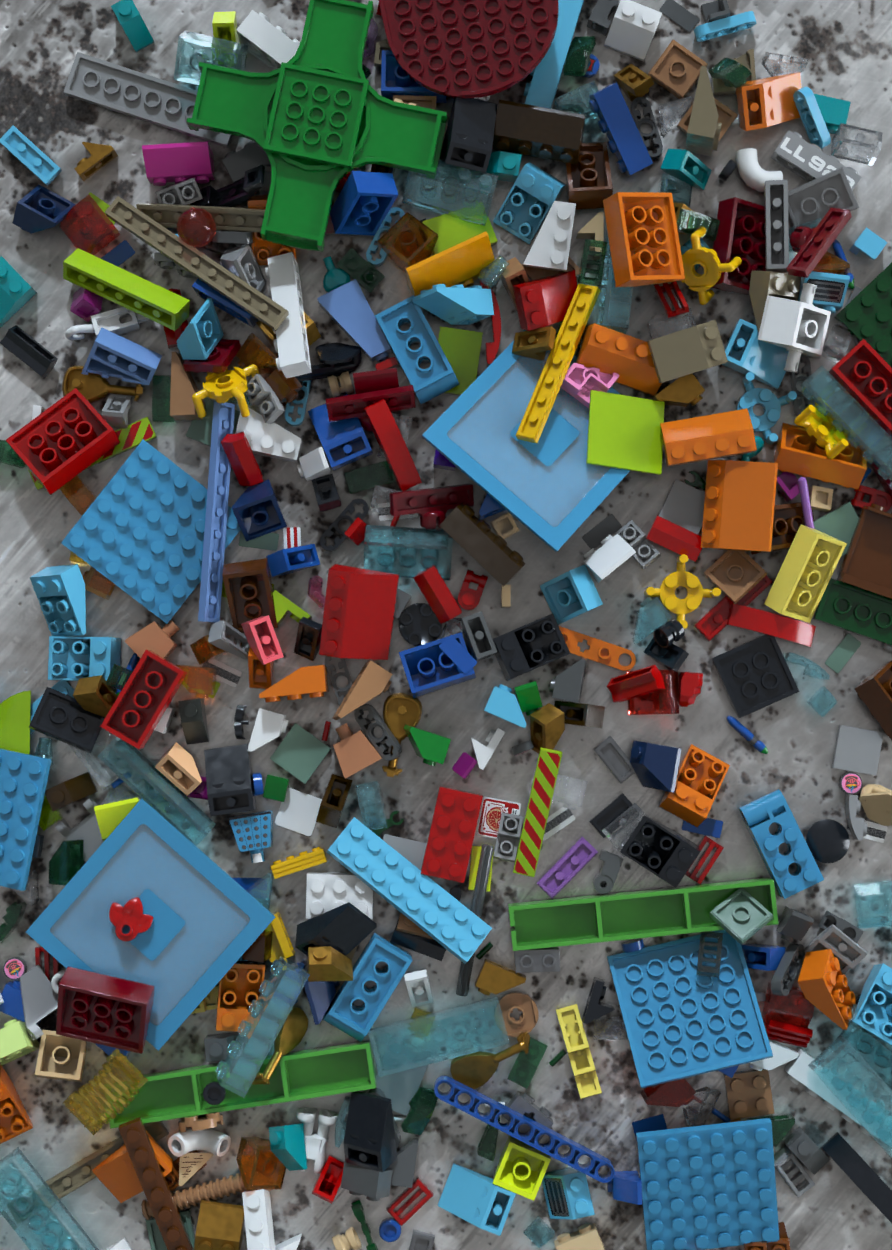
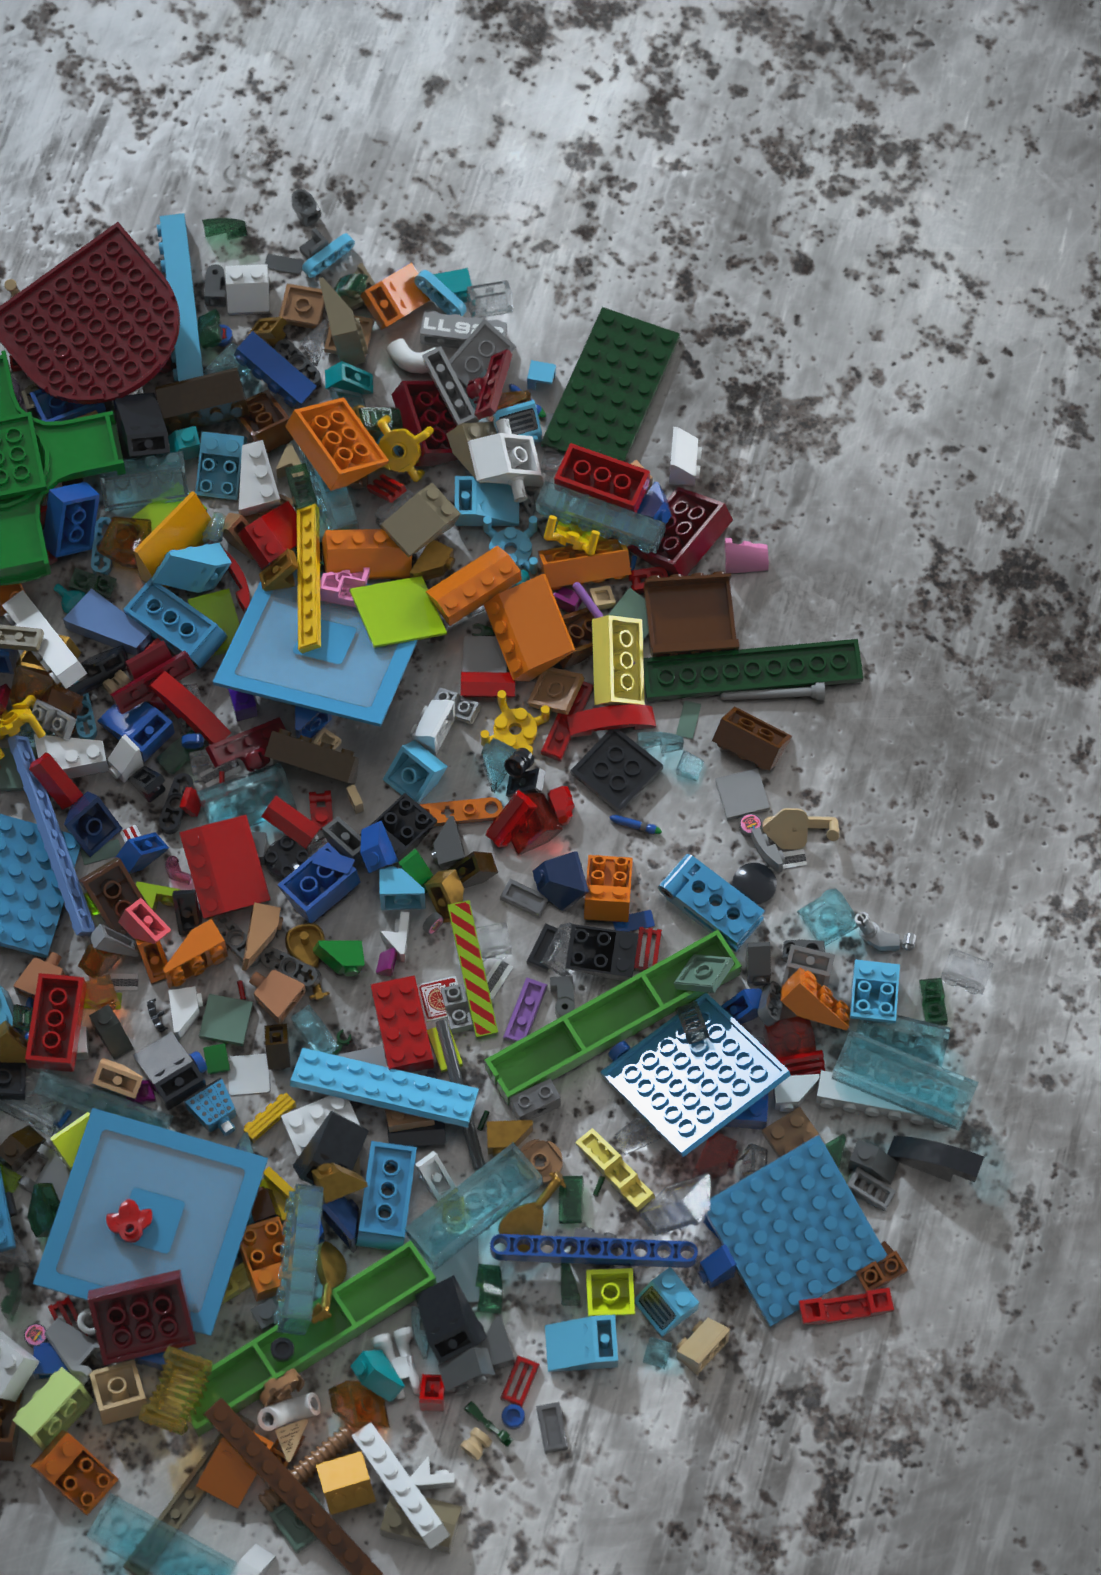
camera: 25 degrees left, 20 degrees down
dark grey sticker [582,514,622,549] -> none
black slope [582,977,615,1024] -> none
black tile [718,160,737,182] -> none
clear slope [761,52,808,77] -> none
none -> blue tile [181,734,204,749]
none -> blue slope [360,821,399,873]
none -> clear slope [640,1173,711,1236]

